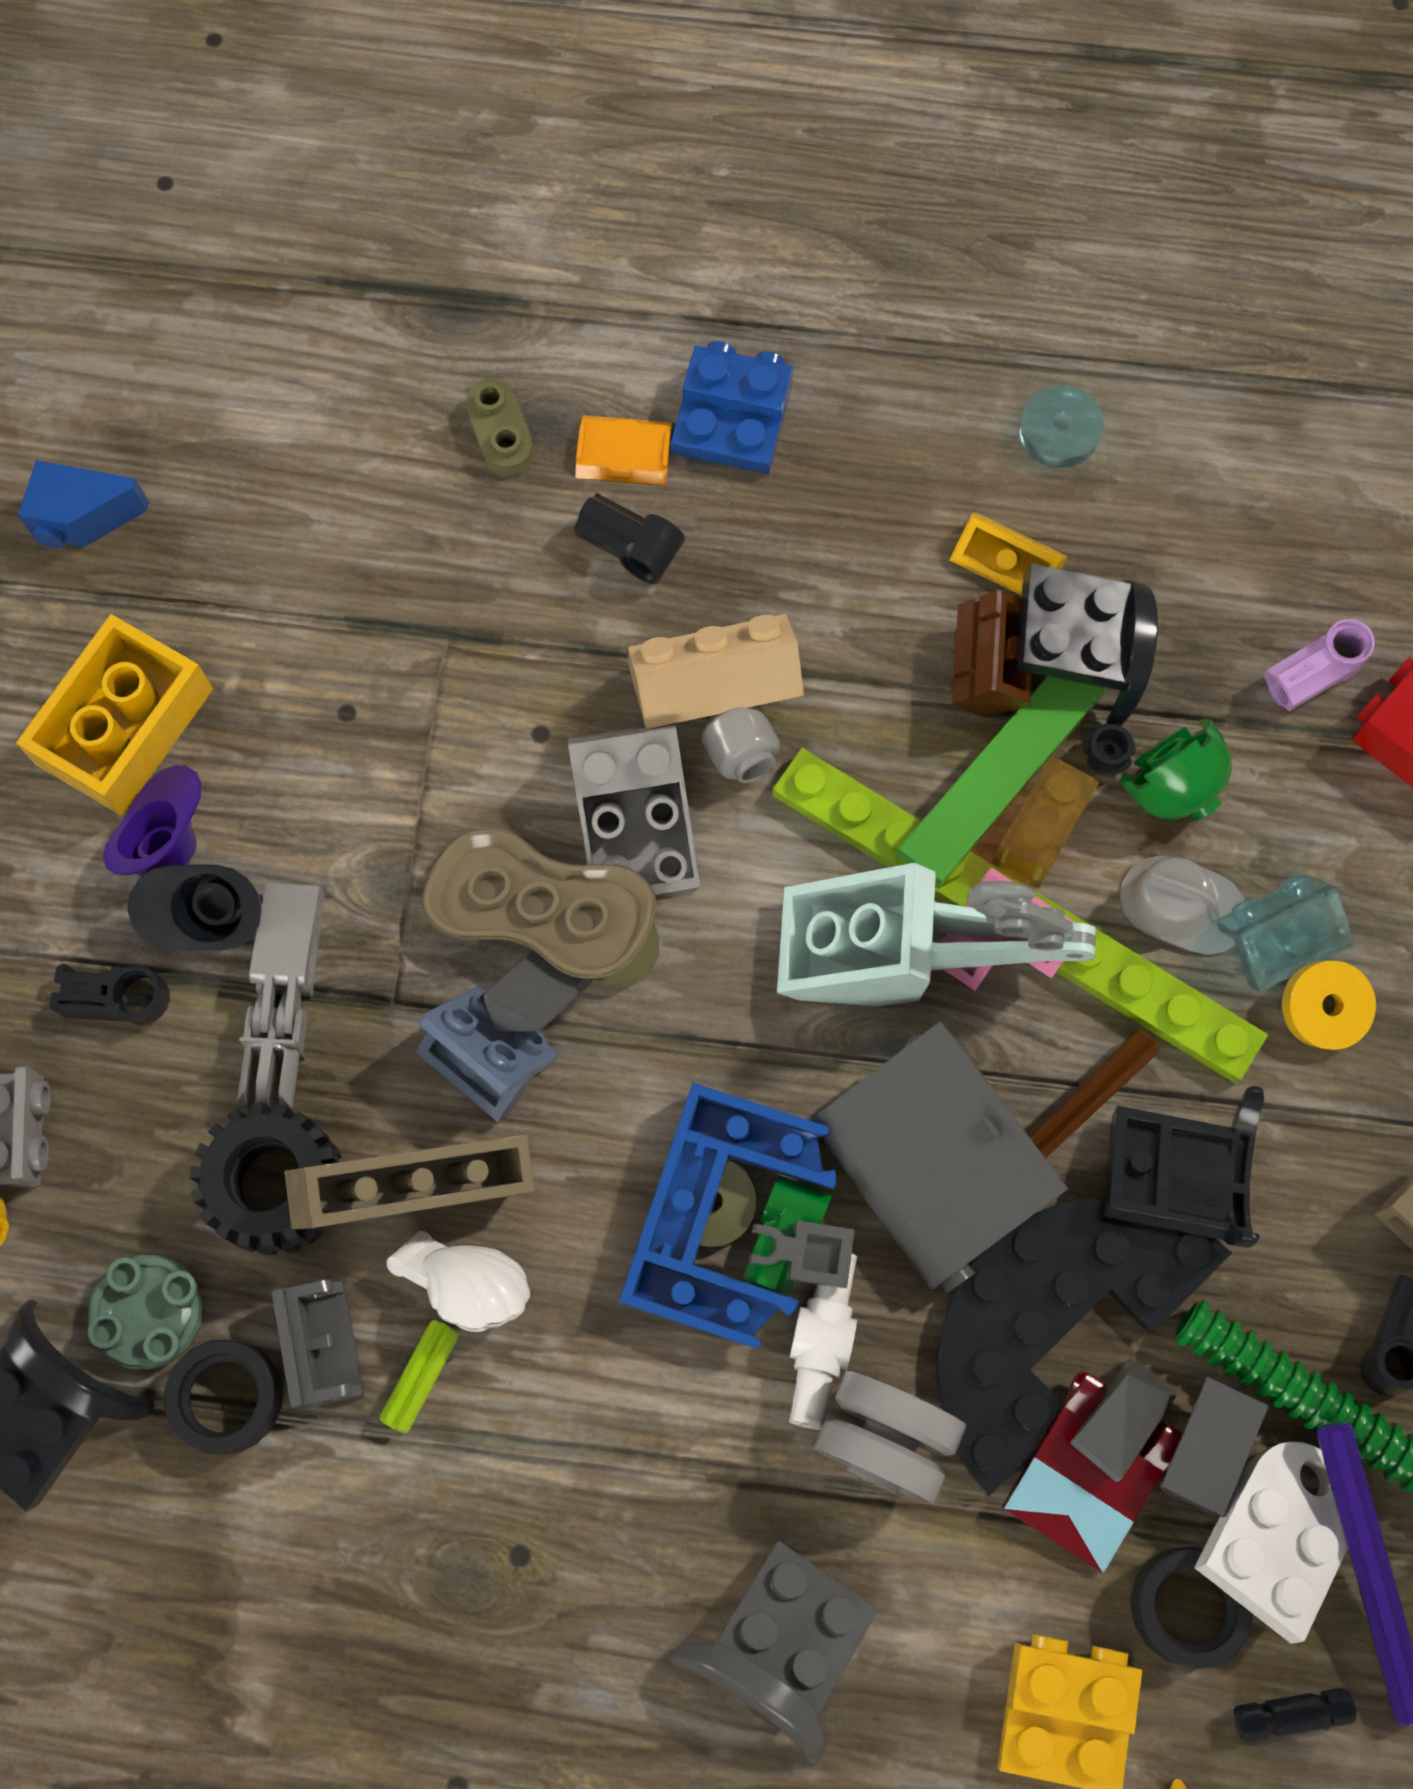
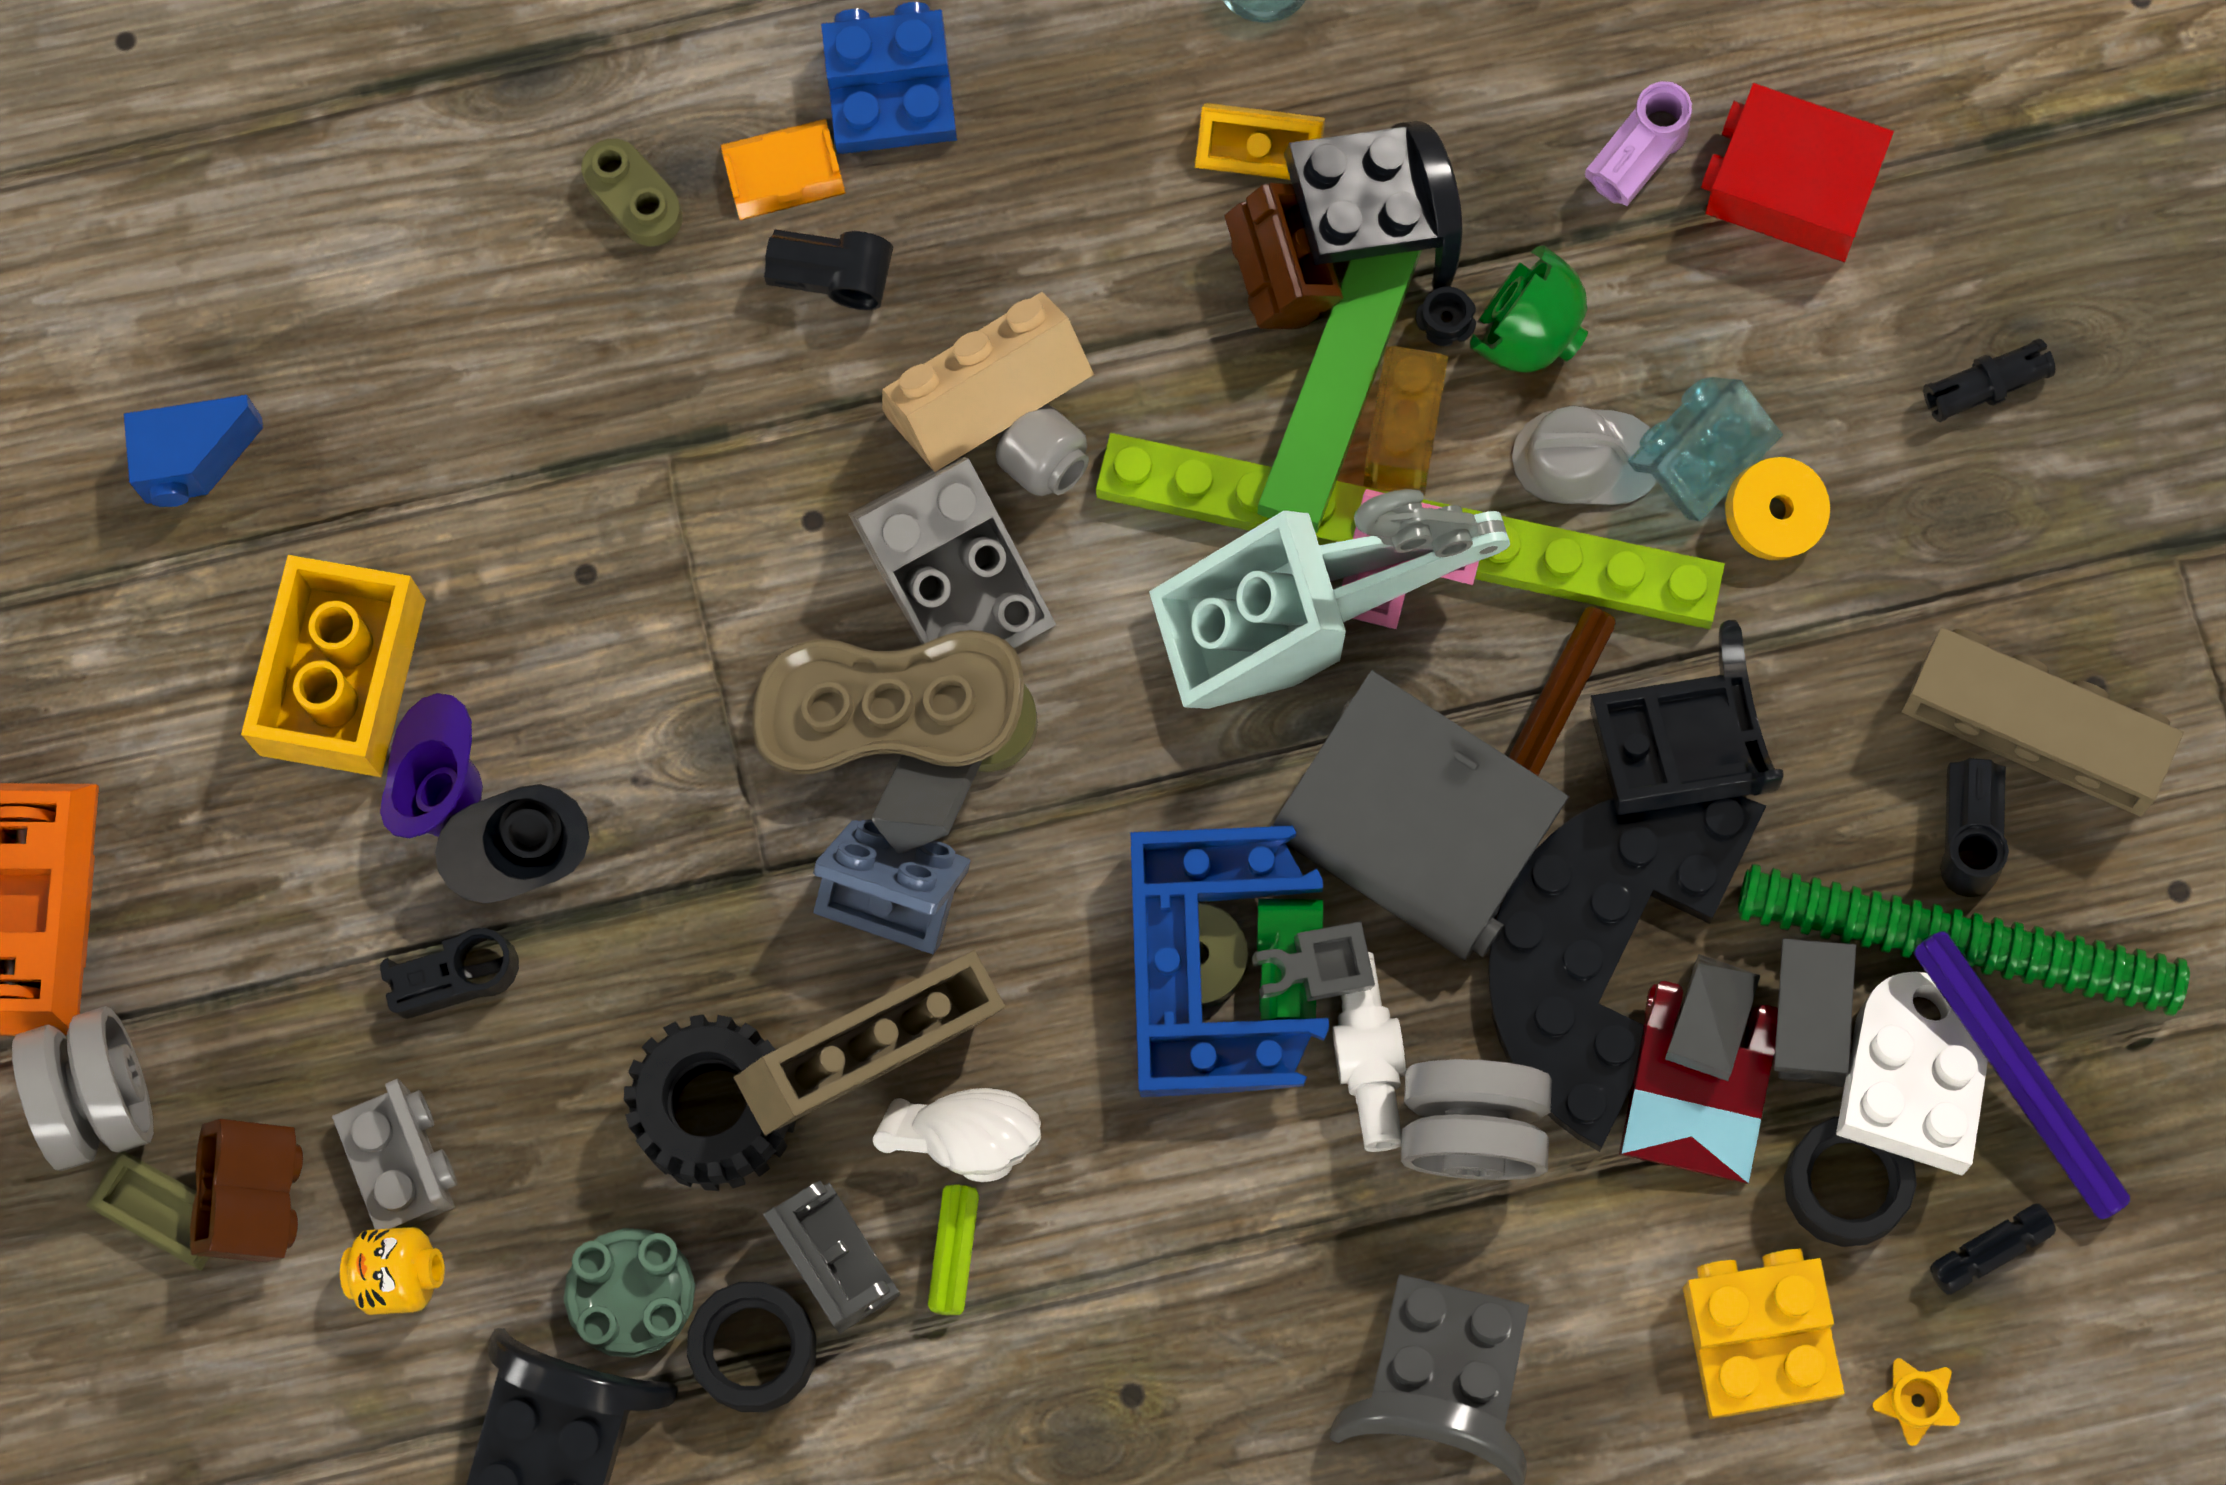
camera: 15 degrees left, 0 degrees up
light grey arm [236,883,324,1110] -> none

